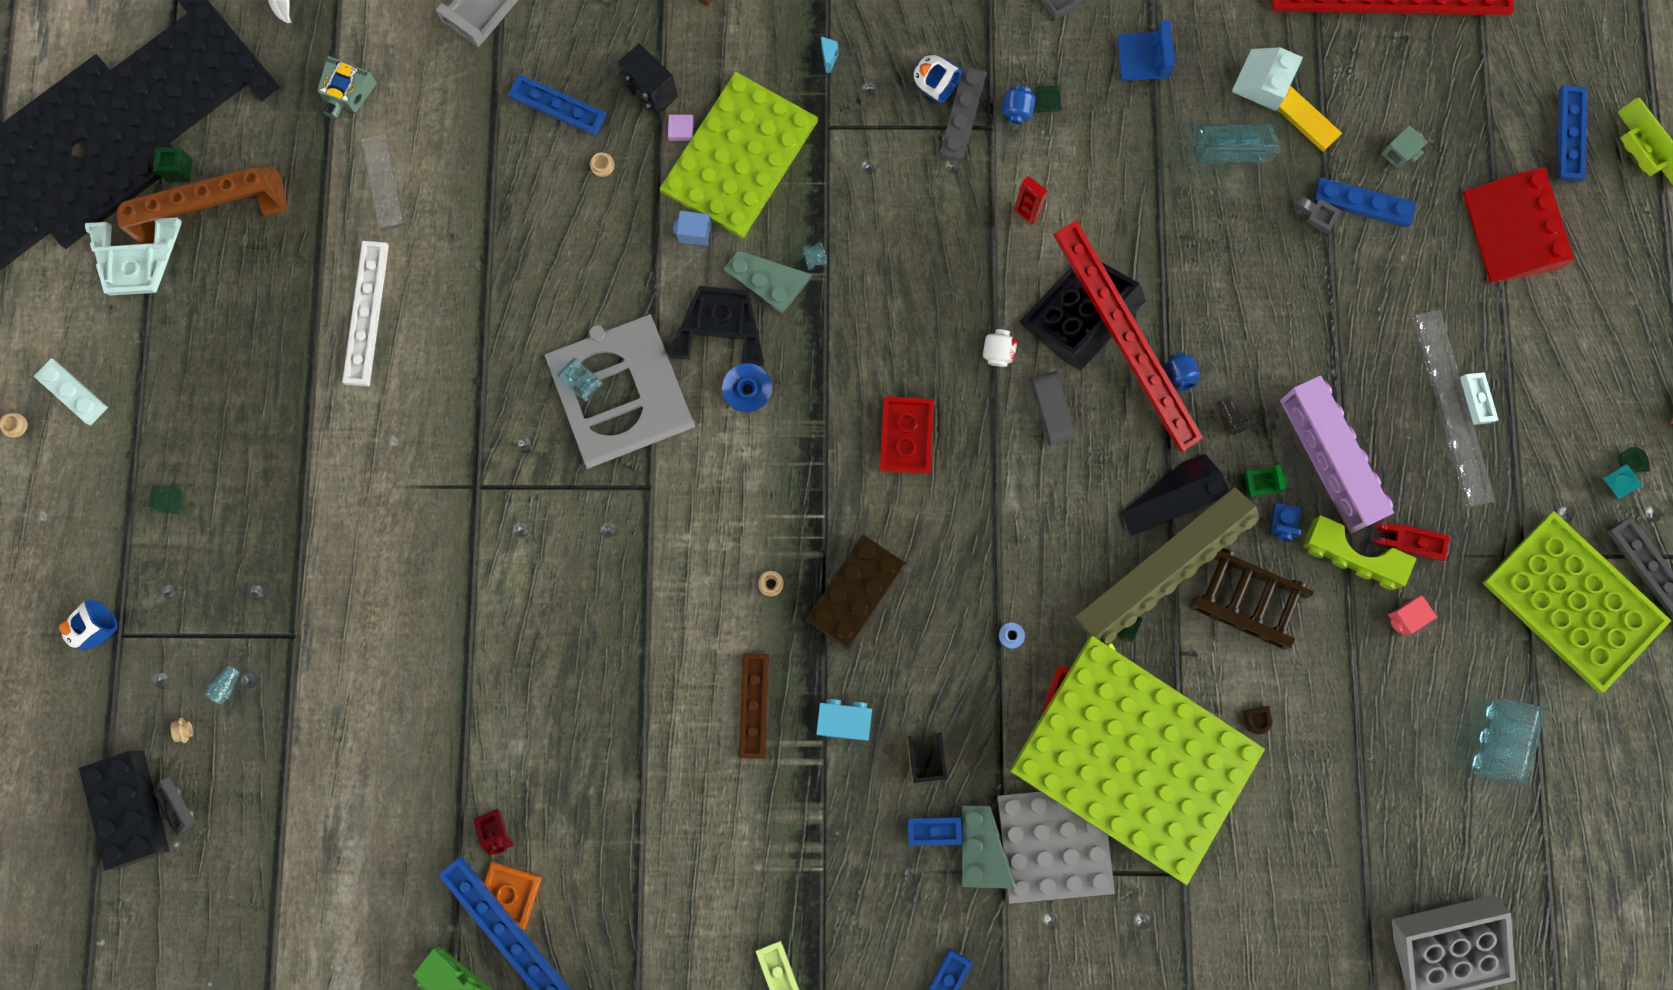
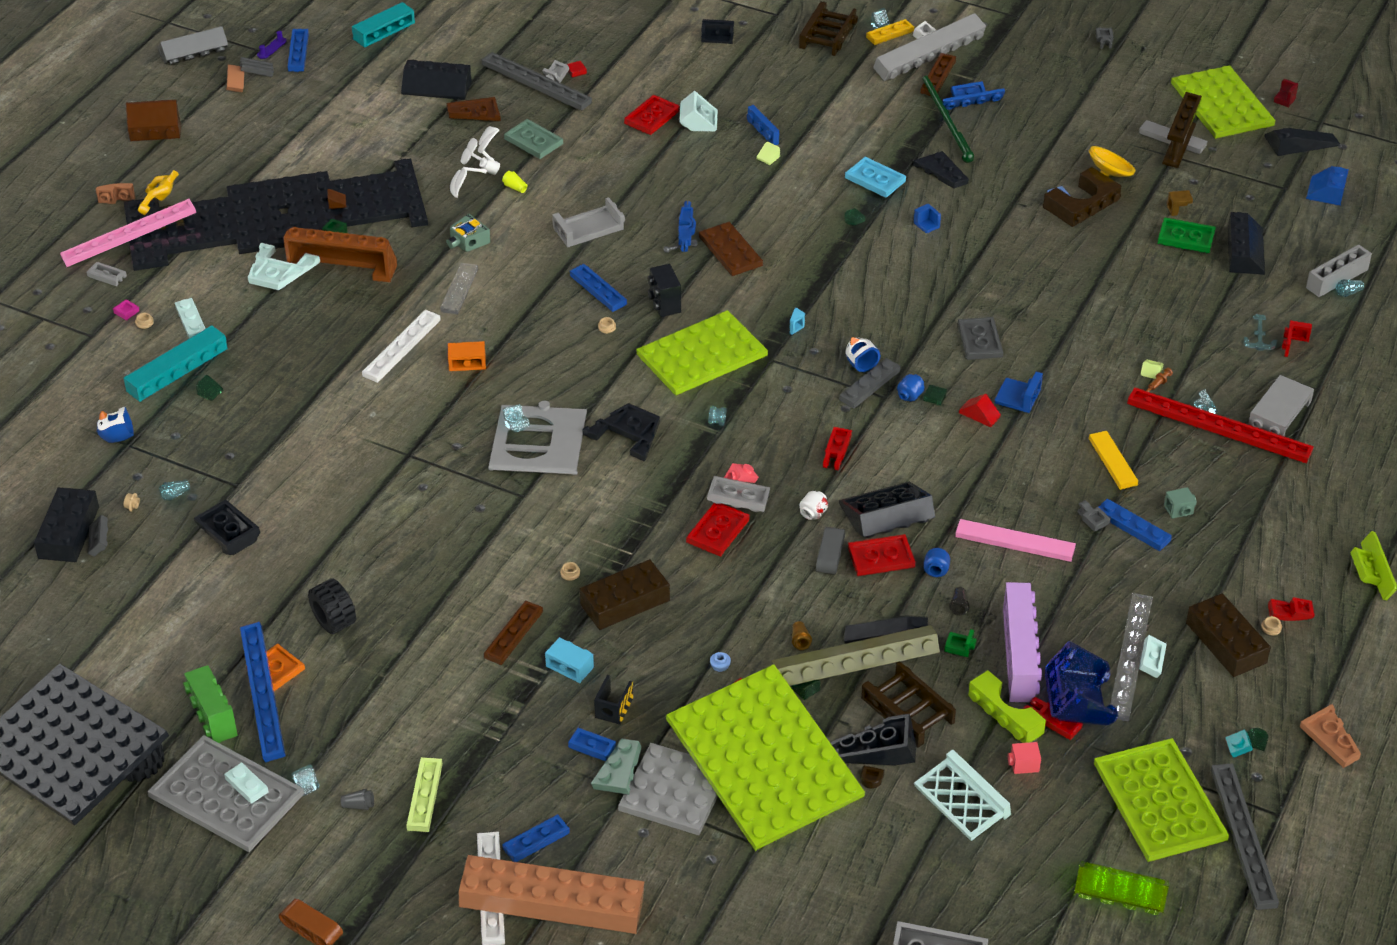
camera: 25 degrees right, 35 degrees down
dark red bracket [474,809,514,855] -> none
lavender tile [668,115,694,141] -> none
medium blue brick [673,211,711,246] -> none
blue dish [722,363,772,412] -> none
sand green wing [723,250,812,315] -> none
red tile [1014,176,1048,224] -> none
red plate [1053,220,1203,451] -> none
clear light blue slope [1194,124,1281,164] -> none
light aqua slope [1232,47,1303,111] -> none
blue bracket [1269,503,1301,541] -> none
red slope [1462,167,1574,284] -> none
clear light blue slope [1473,699,1546,785] -> none
blue plate [1557,85,1588,182] -> none
none -> teal brick [123,325,228,402]
none -> black slope [194,500,260,555]
none -> black tyre [308,578,356,634]
none -> reddish brown slope [327,189,346,209]
none -> orange brick [448,341,486,371]
none -> light grey plate [707,476,770,512]
none -> coral bracket [724,463,759,483]
none -> pearl gold cone [792,621,812,650]
none -> red hinge [823,427,852,470]
none -> black wedge [830,714,916,766]
none -> red plate [848,534,916,576]
none -> light aqua fence [914,749,1011,841]
none -> bright pink tile [956,519,1076,562]
none -> red slope [959,393,1001,427]
none -> clear blue windscreen [1045,641,1118,725]
none -> clear neon green slope [1074,861,1170,915]
none -> dark brown brick [1186,593,1271,677]
none -> tan plate [1261,616,1282,635]
none -> red slope [1268,597,1315,621]

